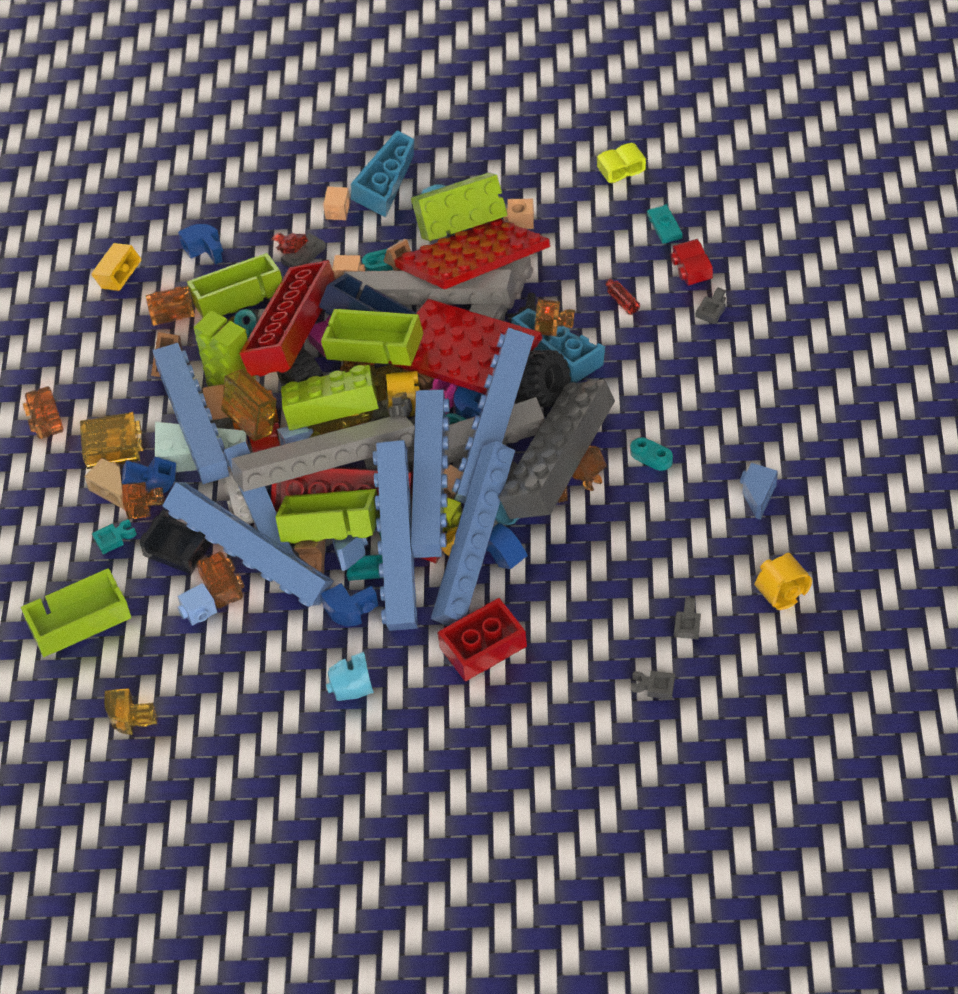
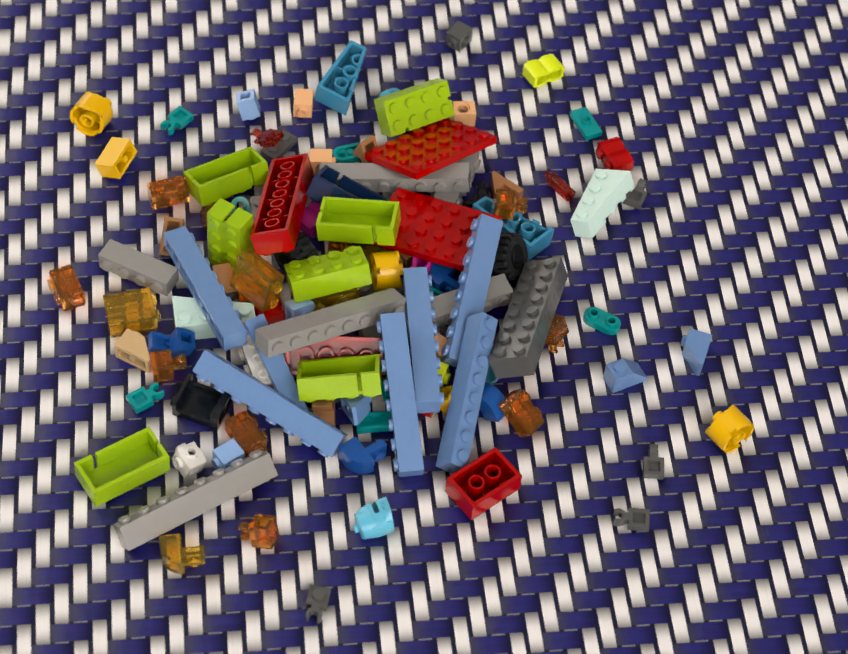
camera: 15 degrees left, 0 degrees up
blue brick [178,224,223,265] -> none
dark grey plate [388,392,412,418] -> none
none -> yellow brick [70,91,113,136]
none -> light grey brick [98,239,179,296]
none -> light grey brick [113,449,278,551]
none -> teal plate [161,106,193,135]
none -> white brick [172,442,207,479]
none -> light blue brick [236,89,260,121]
none -> clear orange brick [238,514,280,549]
none -> dark grey plate [305,584,331,624]
none -> dark grey brick [445,20,473,52]
none -> medium nougat slope [490,171,524,206]
none -> clear orange brick [498,389,545,438]
none -> light aqua wedge [570,169,635,238]
none -> medium blue slope [603,358,648,393]

